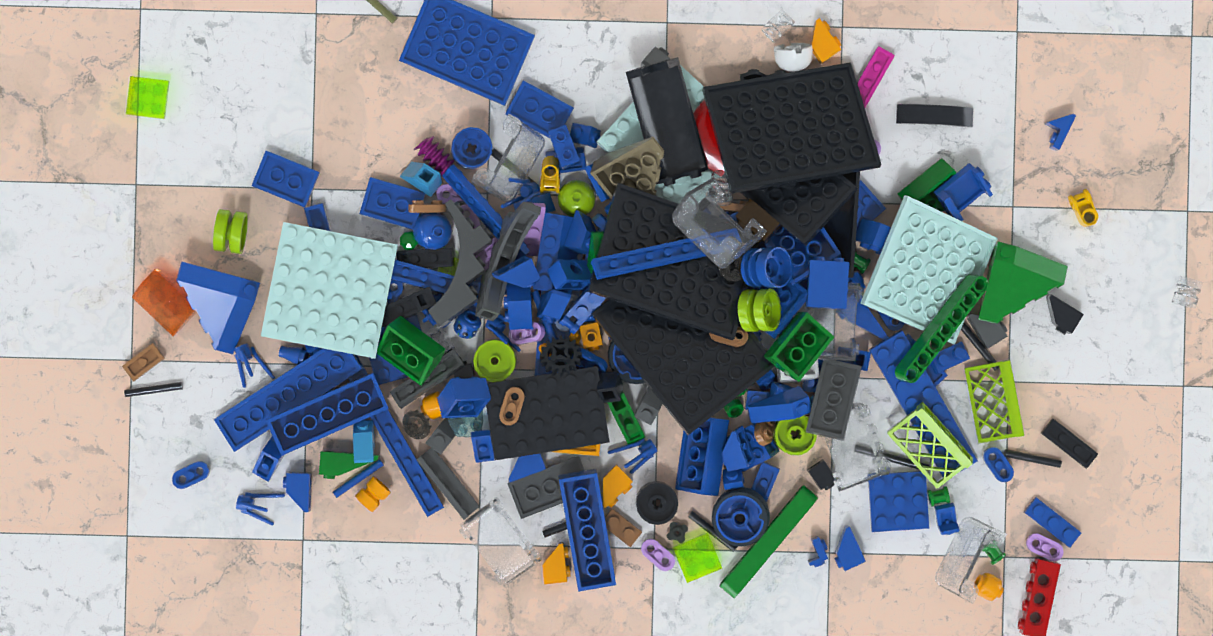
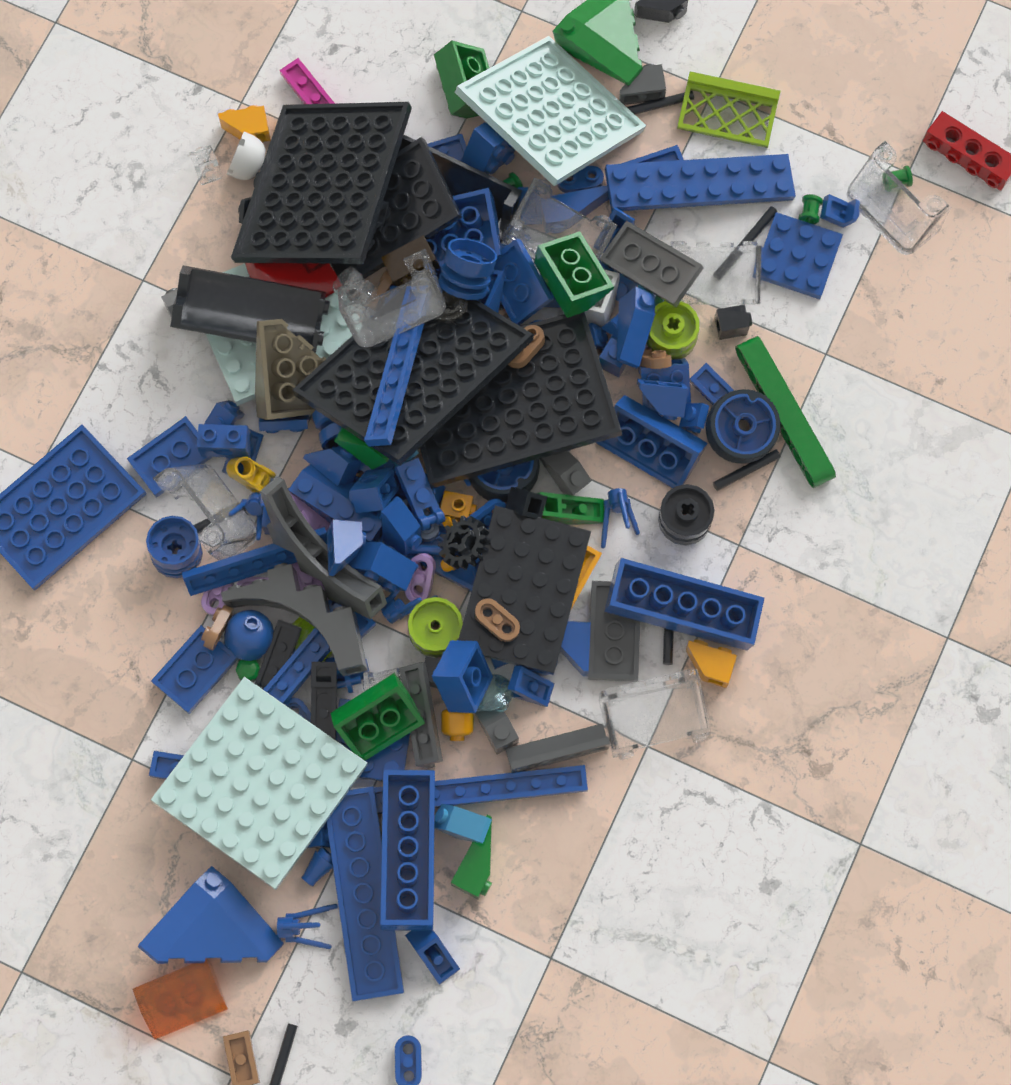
camera: 65 degrees left, 15 degrees down
lime wheel [213,209,248,254] -> none
blue plant [236,492,285,525] -> none
blue plate [252,151,320,208] -> none
blue slope [283,472,312,512] -> none
blue bar [333,459,384,498] -> none
light orange wheel [355,476,391,512] -> none
dark azure slope [400,161,442,197] -> none
clear smoke gear [402,409,432,439] -> none
magenta piece [414,136,455,177] -> none
blue head [453,310,481,339] -> none
lime cylinder [557,180,596,217] -> none
light orange slope [603,464,633,508] -> none
medium nougat plate [605,508,642,547] -> none
lavender plate [641,539,675,571] -> none
pearl dark grey plate [667,522,688,543] -> none
clear neon green plate [672,532,723,583] -> none
green tile [724,399,744,418] -> none
lime wheel [738,289,781,332] -> none
blue panel [805,256,849,310] -> none
blue bracket [808,536,828,567] -> none
blue slope [834,525,866,571] -> none
lime fence [887,402,973,489] -> none
green beam [895,274,988,383] -> none
black slope [896,104,973,127] -> none
blue plate [931,342,970,374] -> none
blue panel [934,163,993,221] -> none
light orange head [974,573,1004,601] -> none
blue plate [983,447,1014,482] -> none
black bar [1004,449,1062,468] -> none
blue plate [1024,497,1081,548] -> none
lavender plate [1026,533,1064,561] -> none
black tile [1041,418,1098,469] -> none

